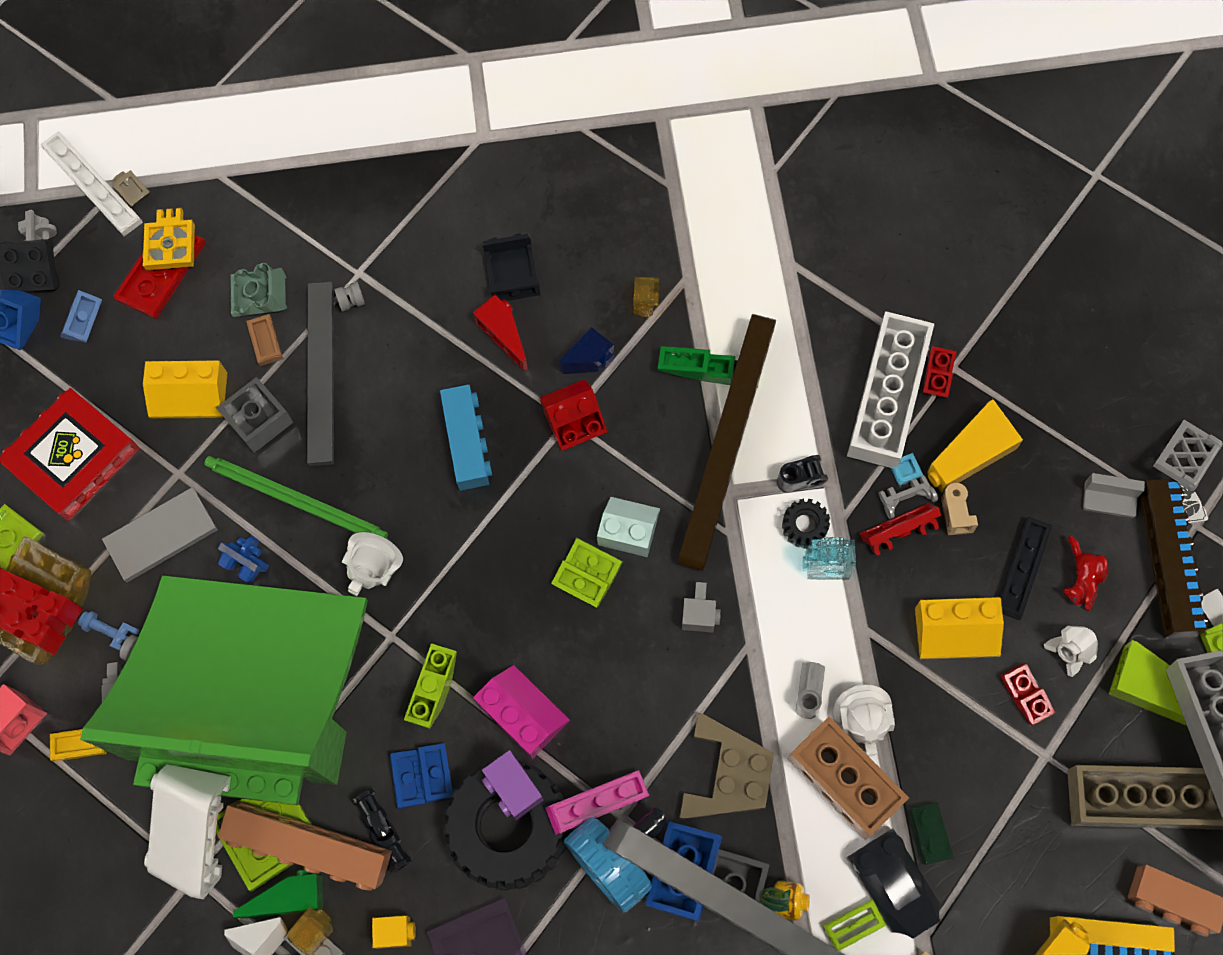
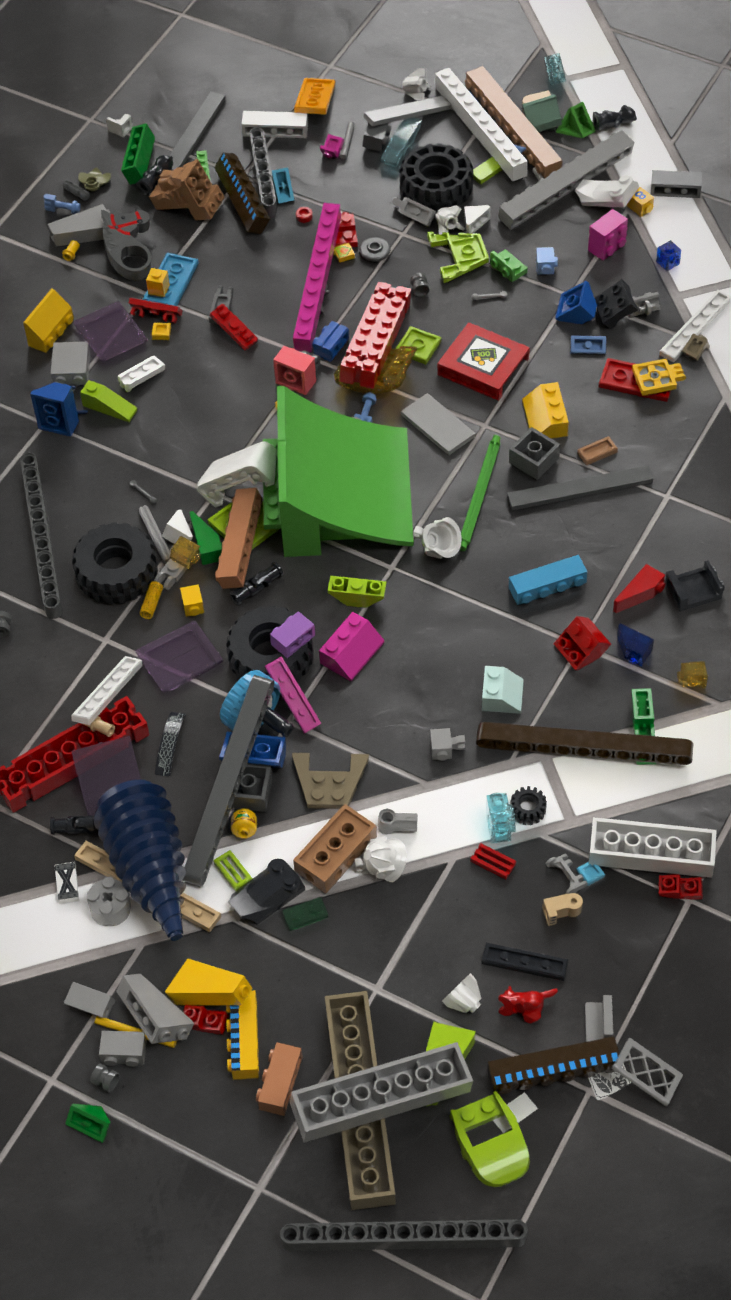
camera: 80 degrees right, 15 degrees down
blue hips [218,536,270,582] -> none
sand green slope [231,263,288,317] -> none
light grey wheel [334,281,366,312] -> none
blue slope [389,743,453,809] -> none
lime slope [551,538,623,608] -> none
clear green tile [760,888,790,912] -> none
black piece [776,455,828,493] -> none
red plate [860,503,941,555] -> none
yellow slope [915,597,1004,659] -> none
yellow slope [927,400,1023,492] -> none
red slope [1000,663,1055,725] -> none
none -> red tile [470,843,516,880]

